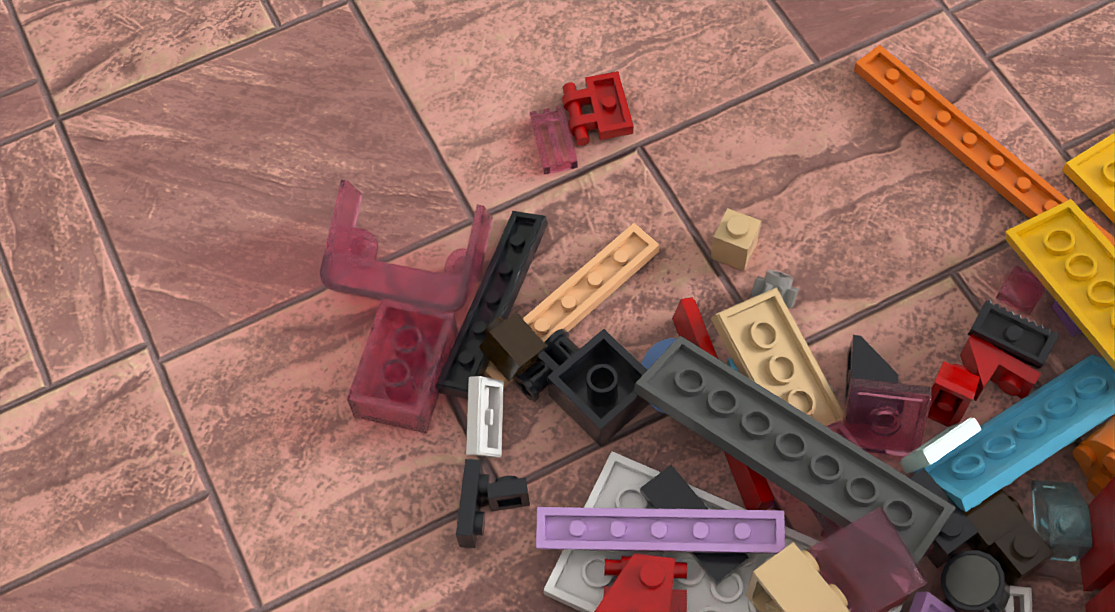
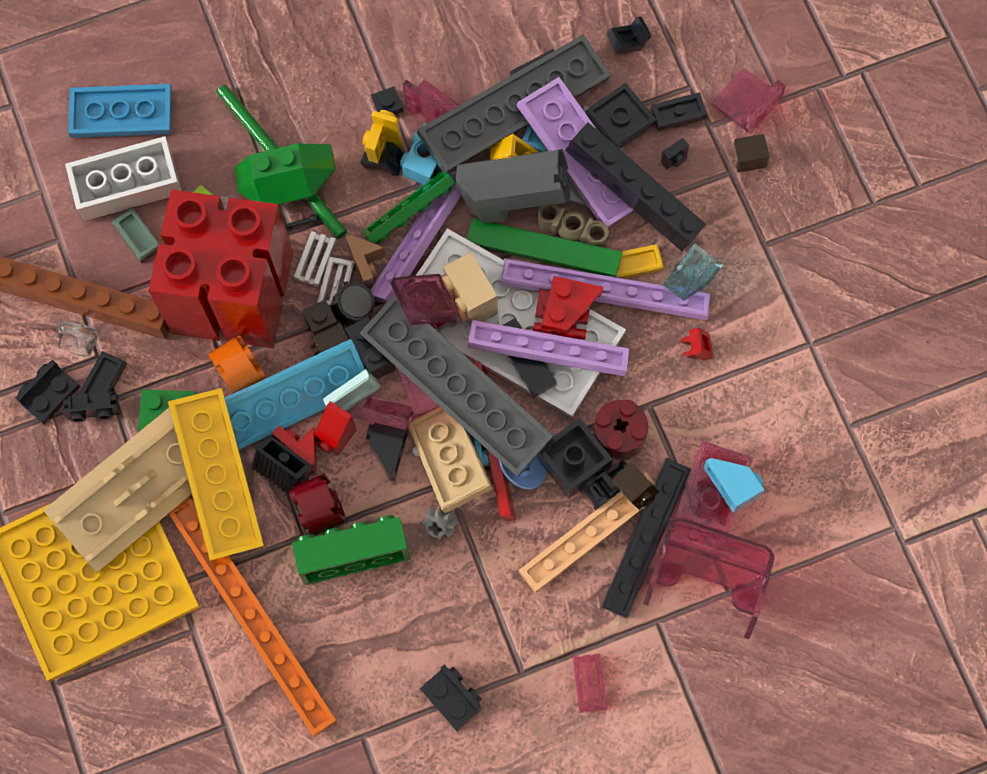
camera: 175 degrees left, 10 degrees up
black plate [456,459,490,548] -> none
white tile [466,376,504,458] -> none
black plate [486,476,530,512] -> none
red plate [562,71,634,146] -> none
tan brick [711,208,761,271] -> none
clear pink tile [996,265,1046,316] -> none
clear light blue slope [1031,480,1093,562] -> none
none -> dark red brick [289,473,346,536]
none -> green brick [292,515,410,585]
none -> black bracket [420,664,482,732]
none -> dark red brick [593,399,648,460]
none -> red tile [681,327,713,361]
none -> medium azure slope [704,458,764,513]

